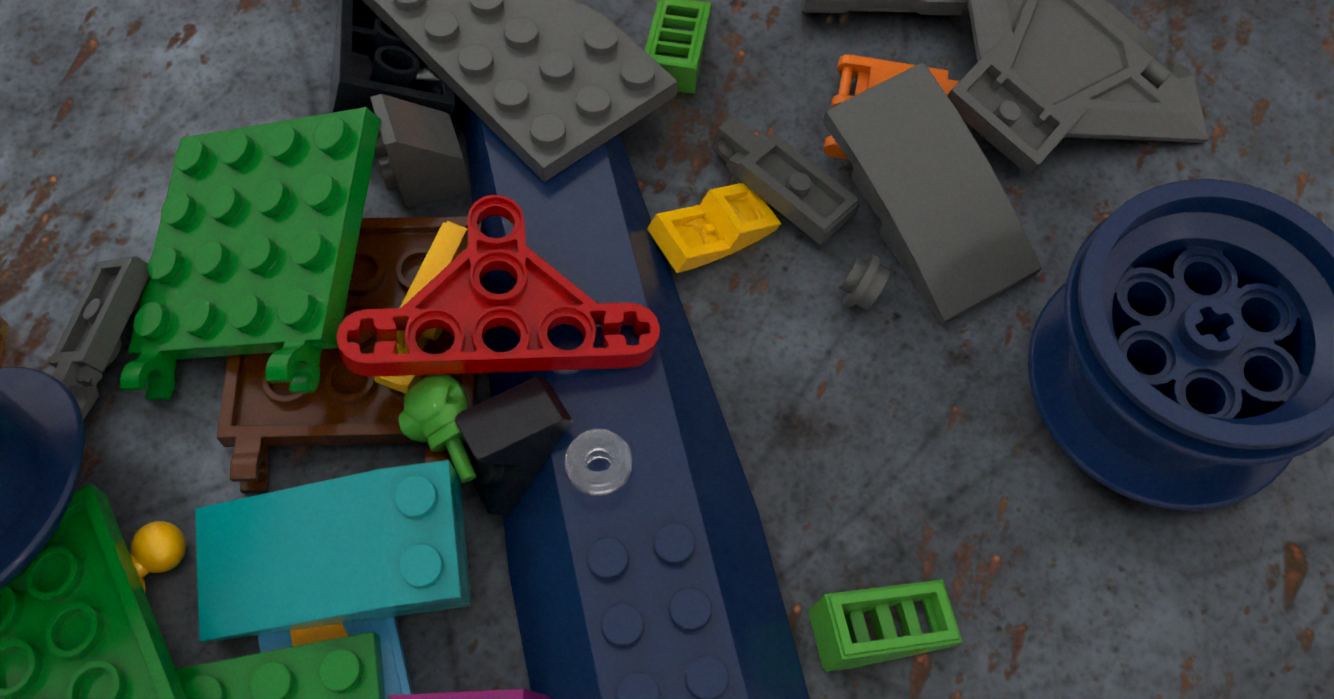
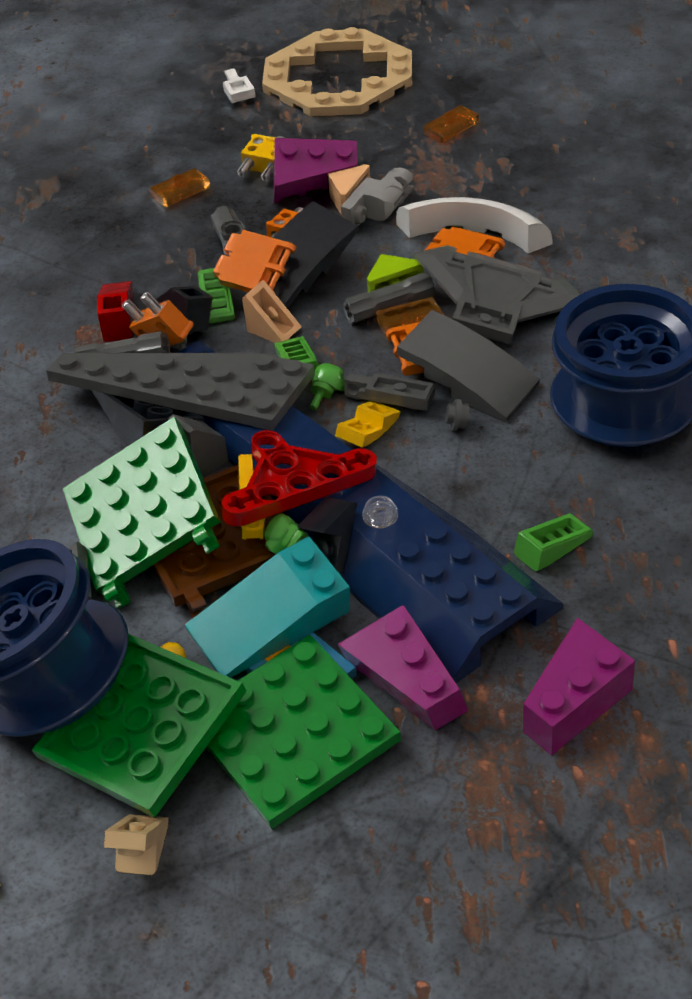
camera: 20 degrees left, 20 degrees down
none -> bright green piece [309,363,345,411]
none -> clear orange plate [376,297,443,337]

